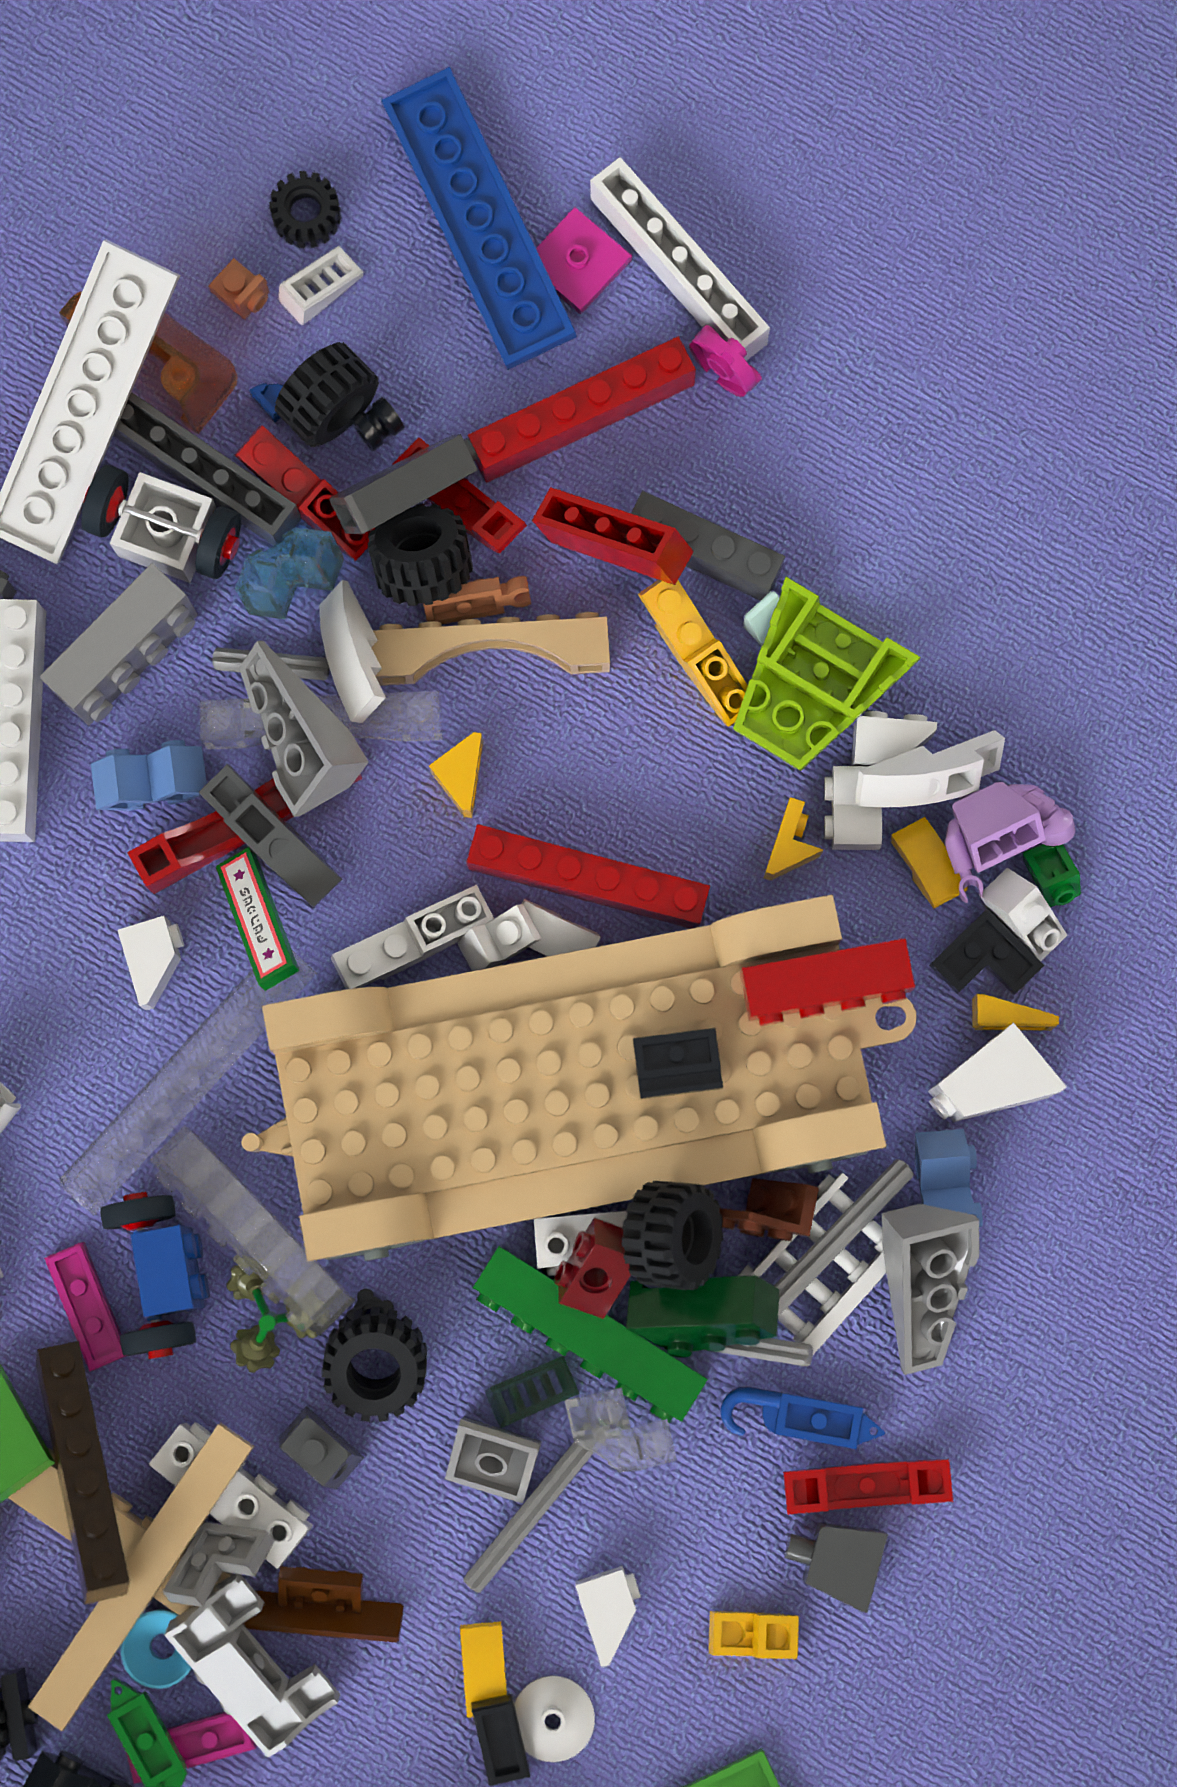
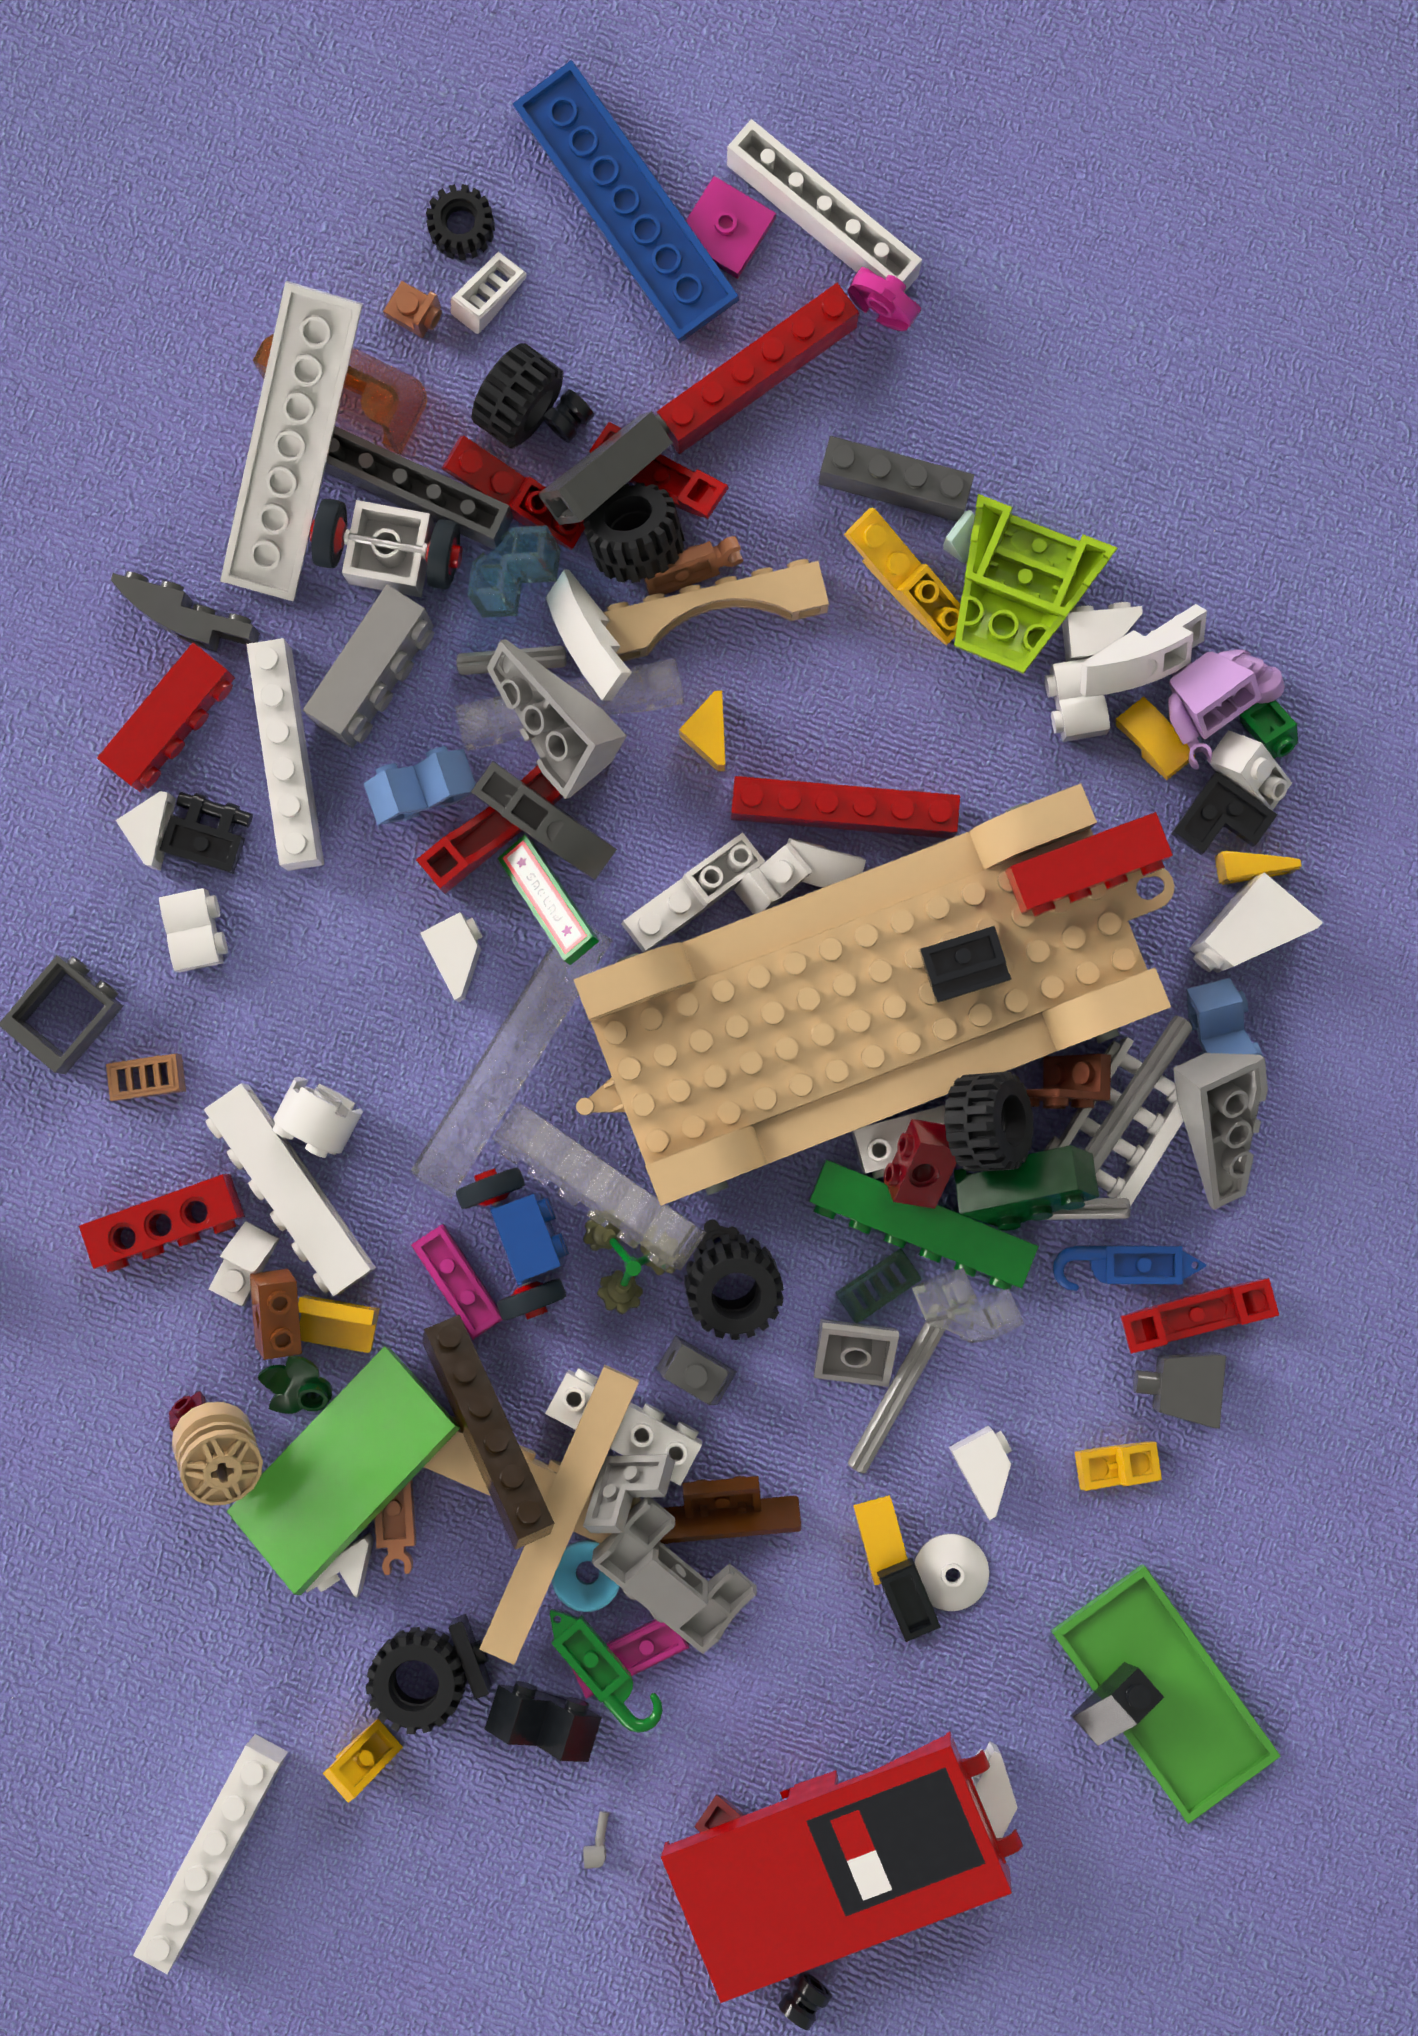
camera: 10 degrees left, 5 degrees up
blue tile [249,383,283,423] -> none
red brick [532,487,694,585] -> none
yellow slope [763,797,823,881] -> none

